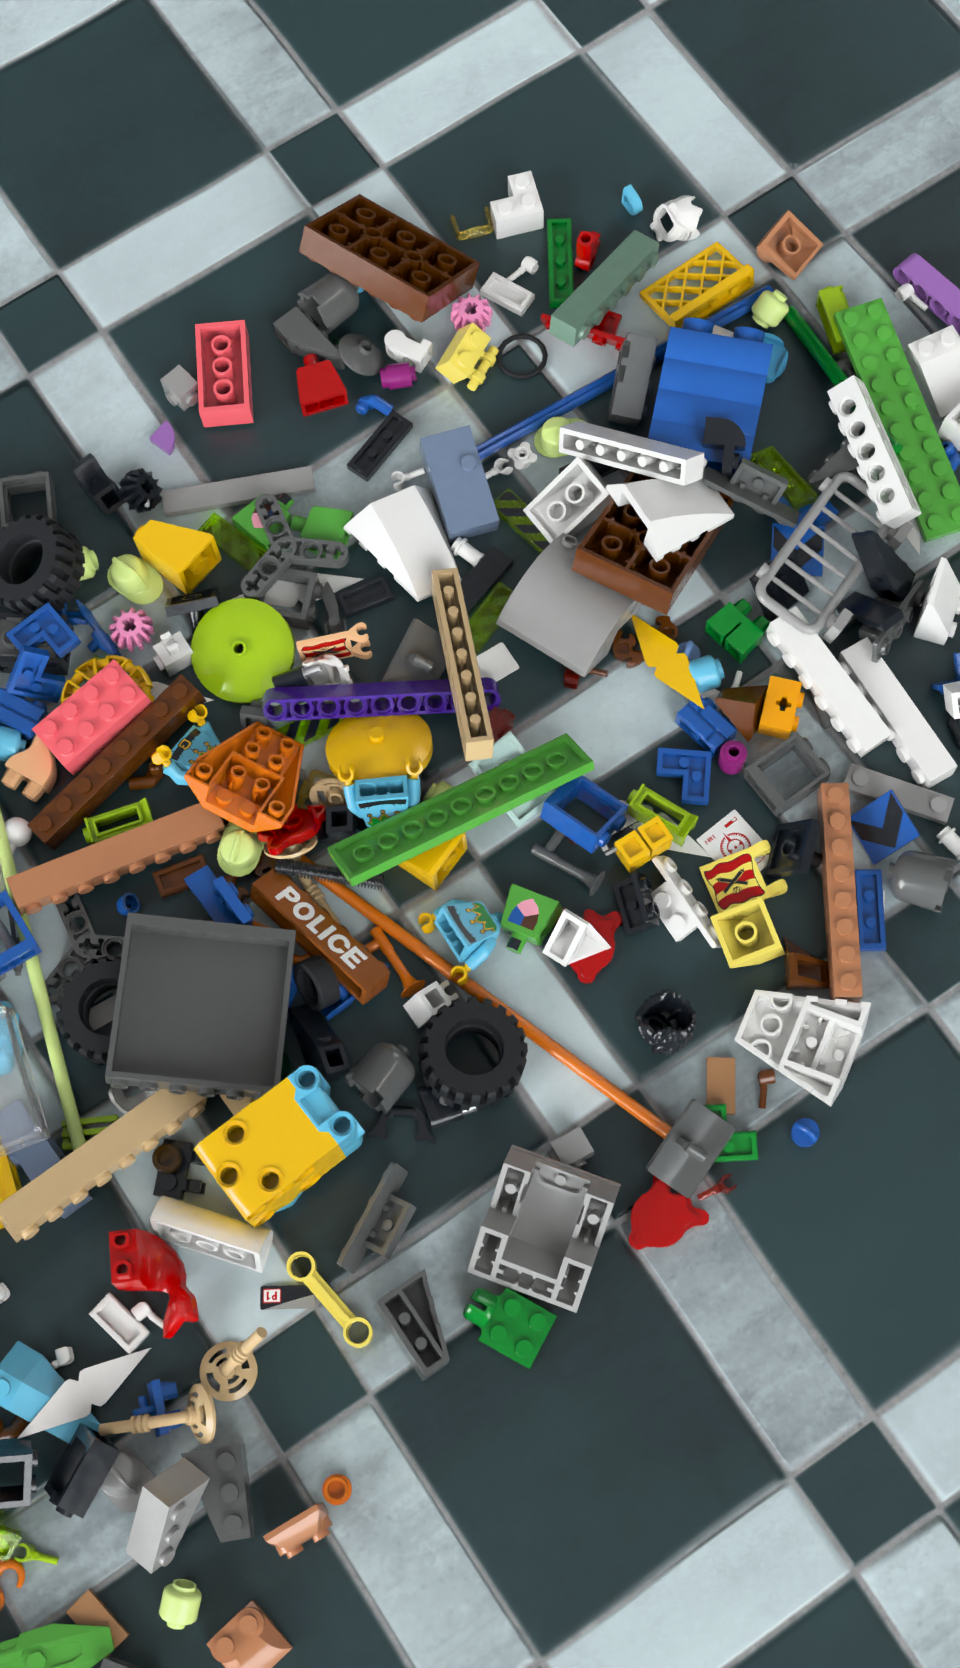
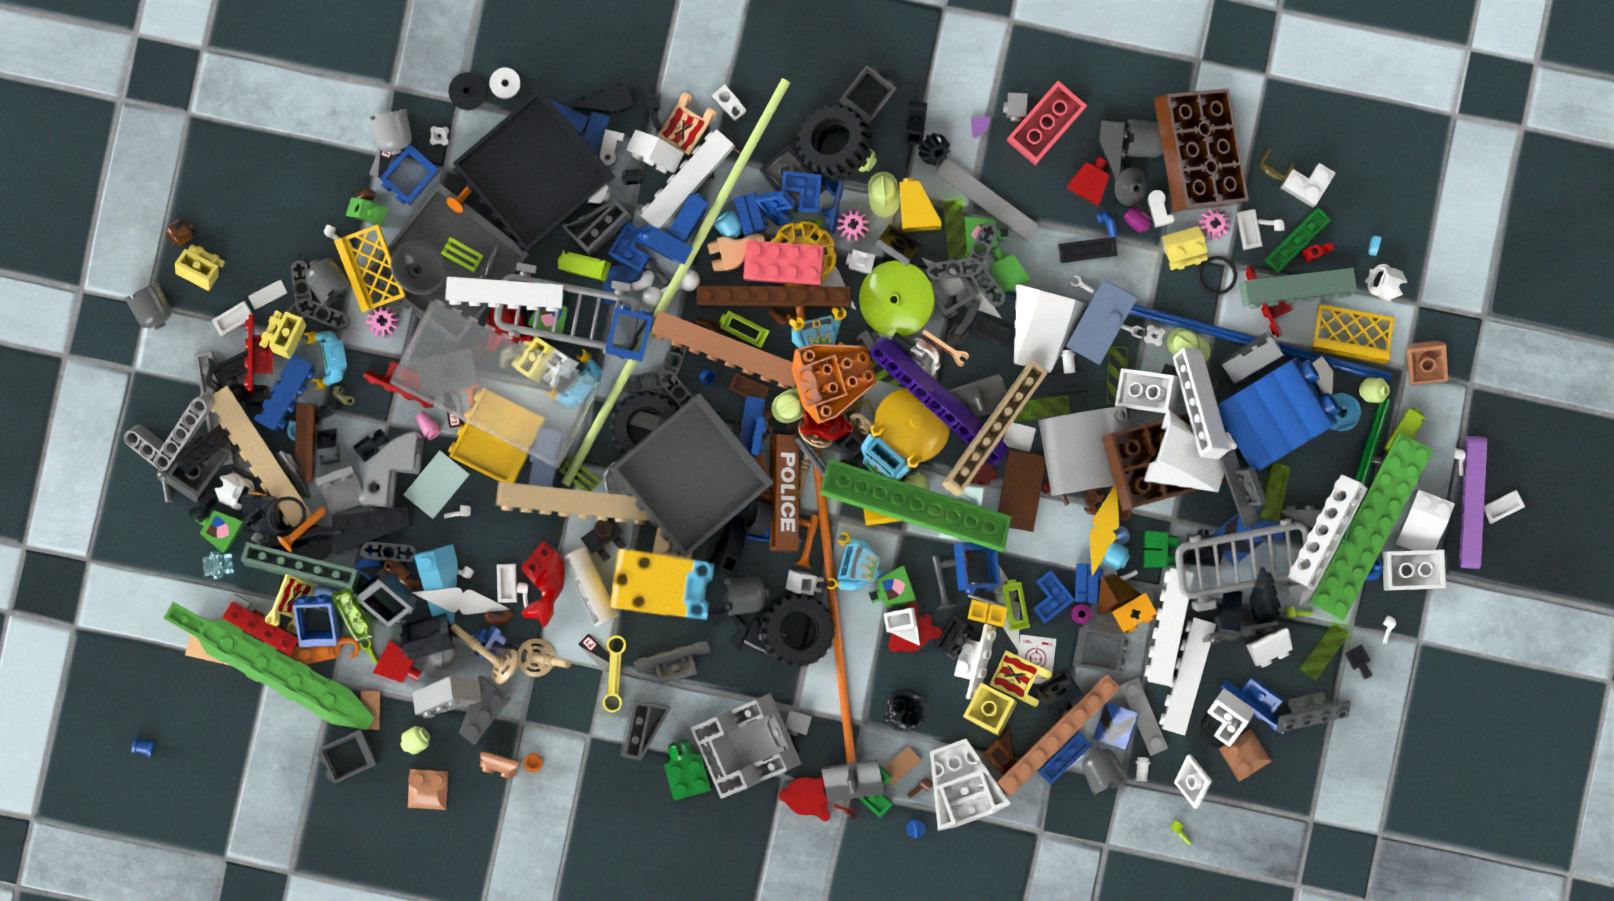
camera: 40 degrees right, 15 degrees up
black brick [703,417,746,476] -> none
none -> red torso [372,640,422,683]
none -> reddish brown arm [484,609,514,626]
none -> reddish brown tile [998,450,1046,532]
none -> lime hand [1285,606,1313,618]

